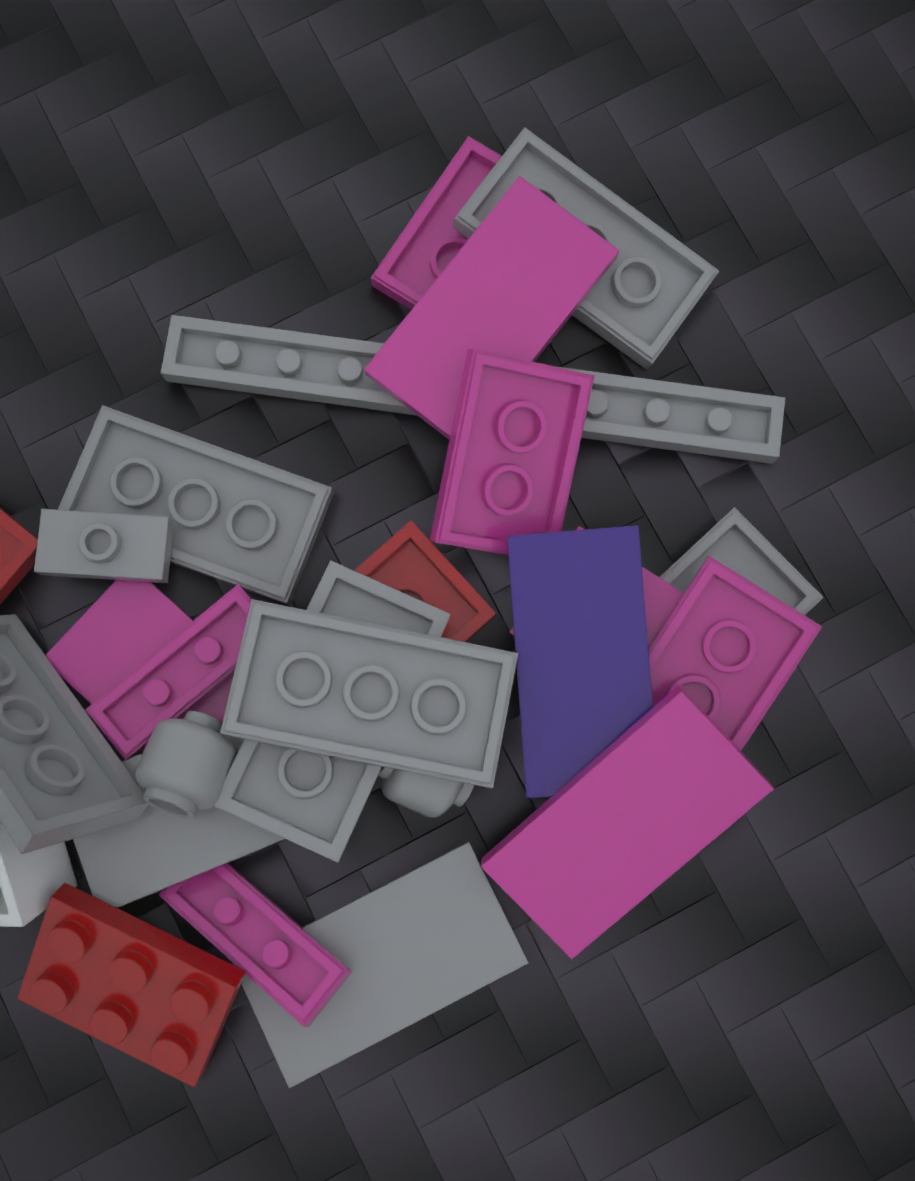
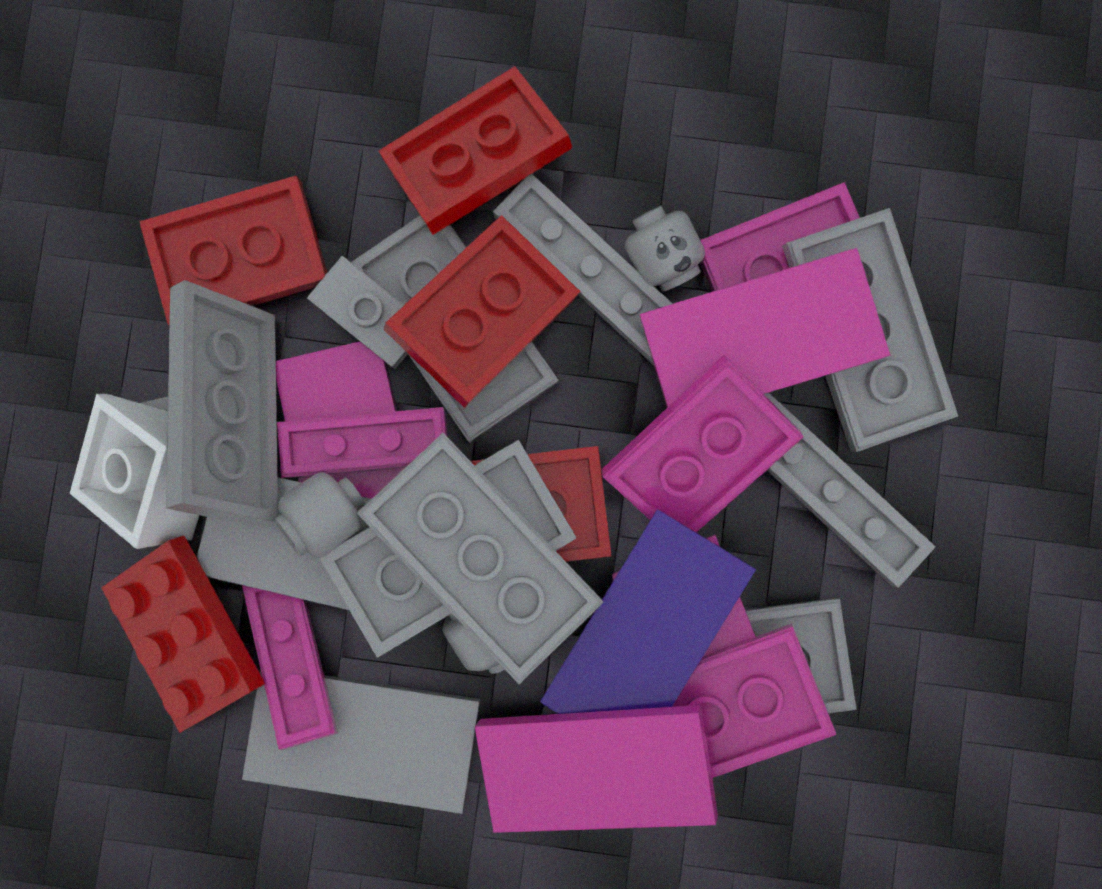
camera: 40 degrees right, 5 degrees up
none -> red plate [378,66,573,235]
none -> red plate [384,215,581,408]
none -> light grey head [624,205,705,292]

